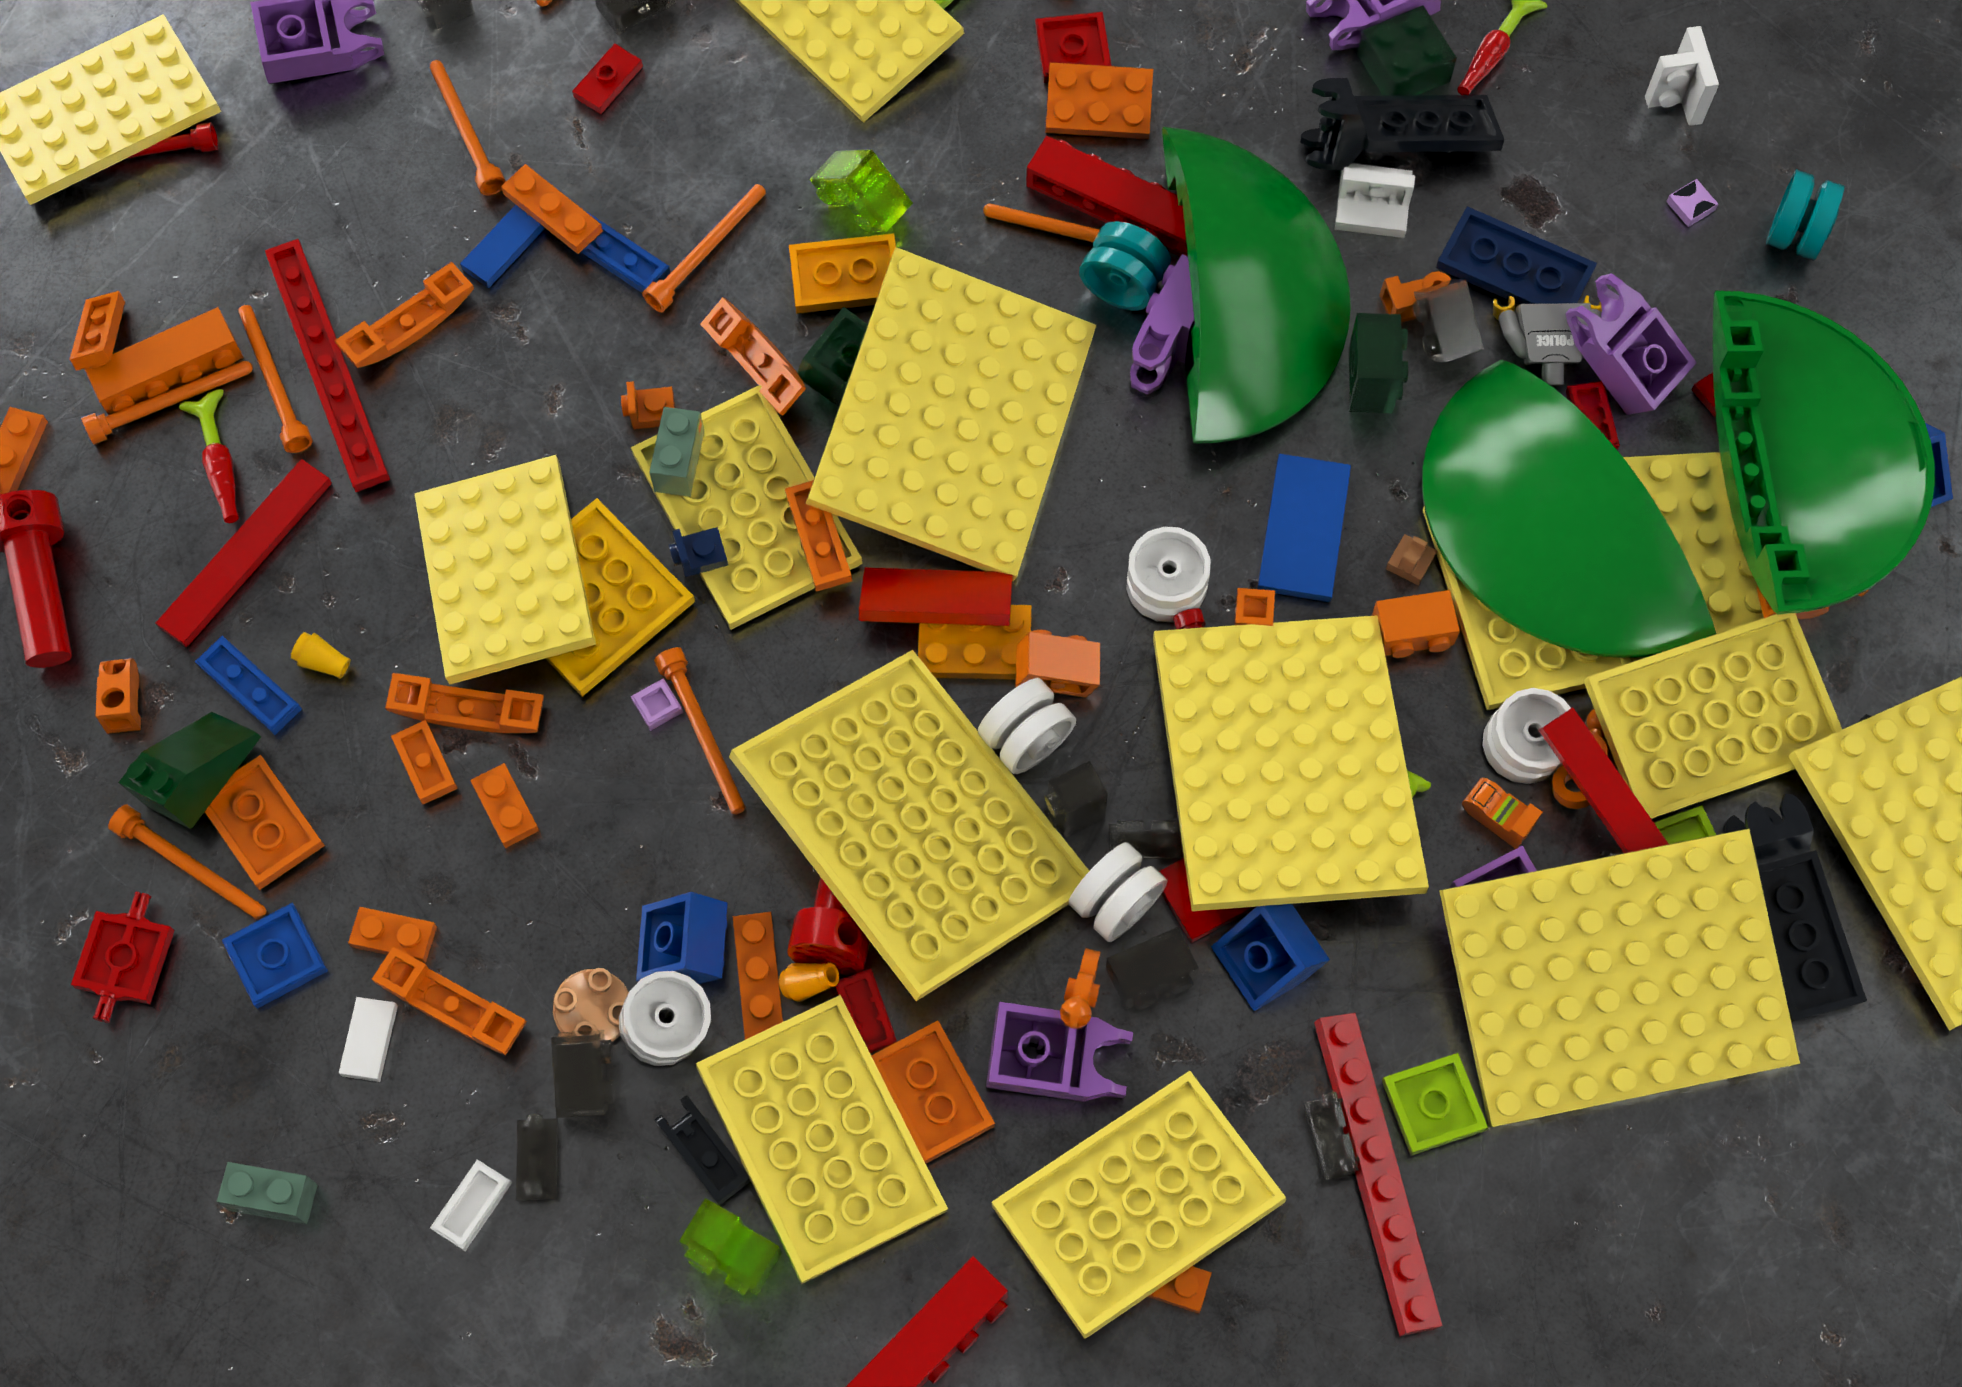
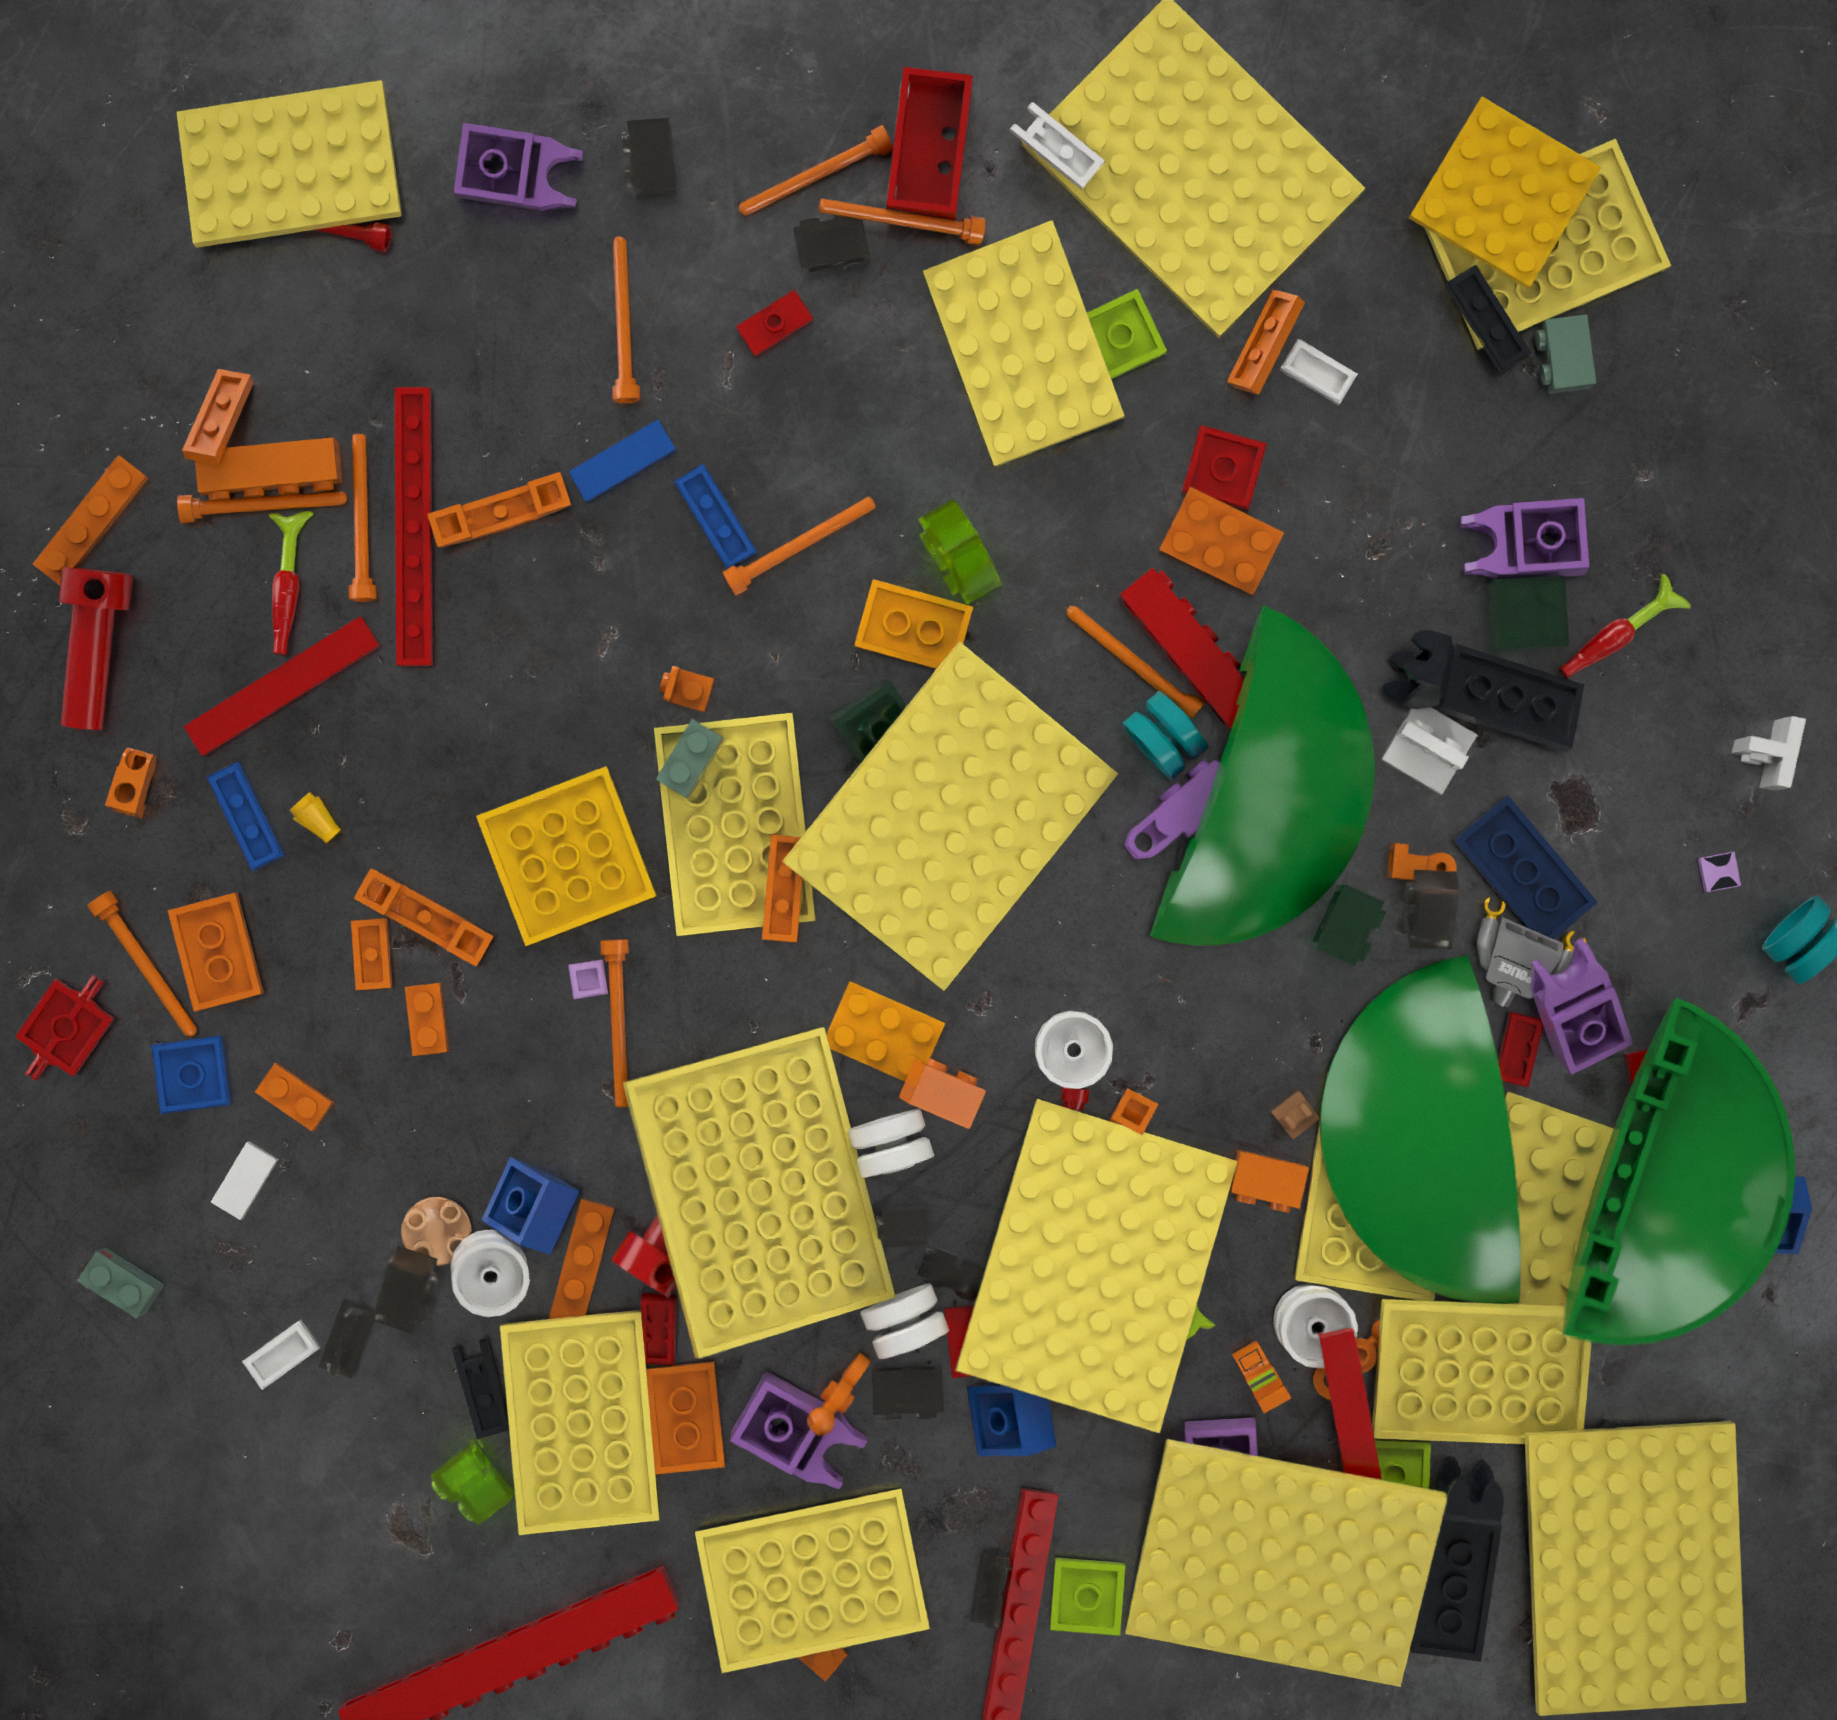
camera: 25 degrees right, 20 degrees up
dark green slope [118,712,261,829] -> none
orange slope [371,946,527,1056] -> none
light yellow plate [414,455,596,685] -> none
orange plate [501,164,603,254] -> none
dark blue bracket [669,527,728,577] -> none
orange slope [700,297,806,415] -> none
light orange cone [779,963,839,1002] -> none
red tile [859,567,1012,626] -> none
blue tile [1257,454,1351,602] -> none

